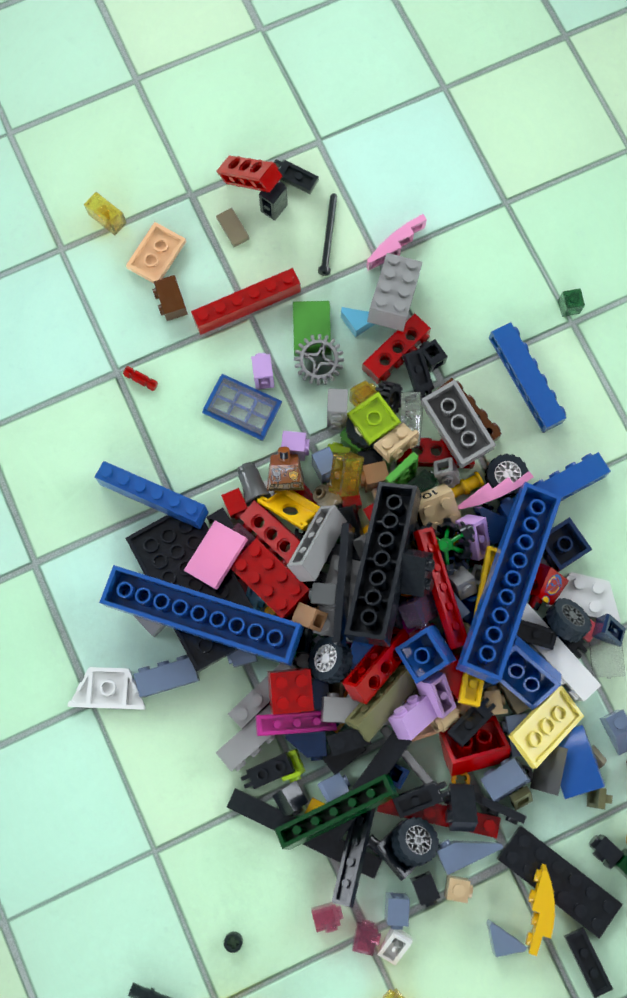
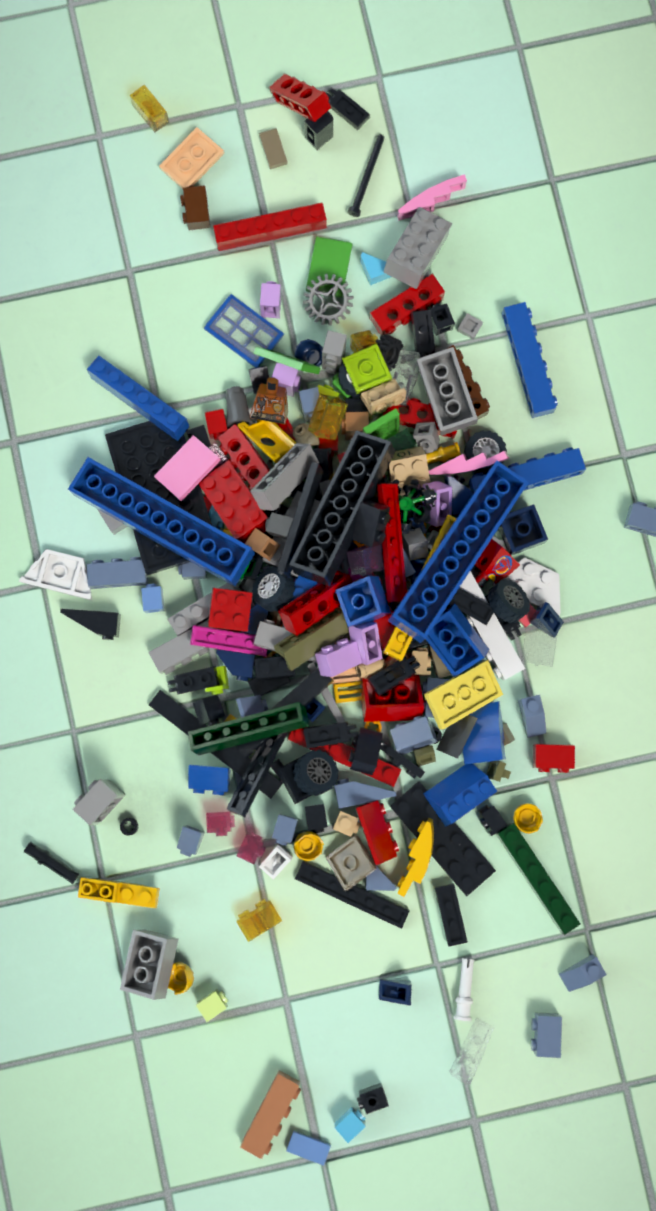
camera: 10 degrees right, 5 degrees up
red axle [123,366,158,391] -> none
clear green brick [558,288,585,317] -> none
none -> black slope [60,609,121,640]
none -> light grey brick [72,779,125,826]
none -> medium blue brick [141,584,165,613]
none -> sand blue slope [177,825,205,857]
none -> blue slope [188,765,231,795]
none -> black bracket [249,365,269,394]
none -> bright green tile [253,347,320,374]
none -> yellow hair [293,831,324,861]
none -> dark blue hair [295,339,323,366]
none -> black tile [295,861,410,929]
none -> dark tan tile [325,835,377,891]
none -> yellow tile [333,681,362,704]
none -> red slope [356,800,399,865]
none -> blue slope [424,764,497,826]
none -> light grey tile [457,313,483,340]

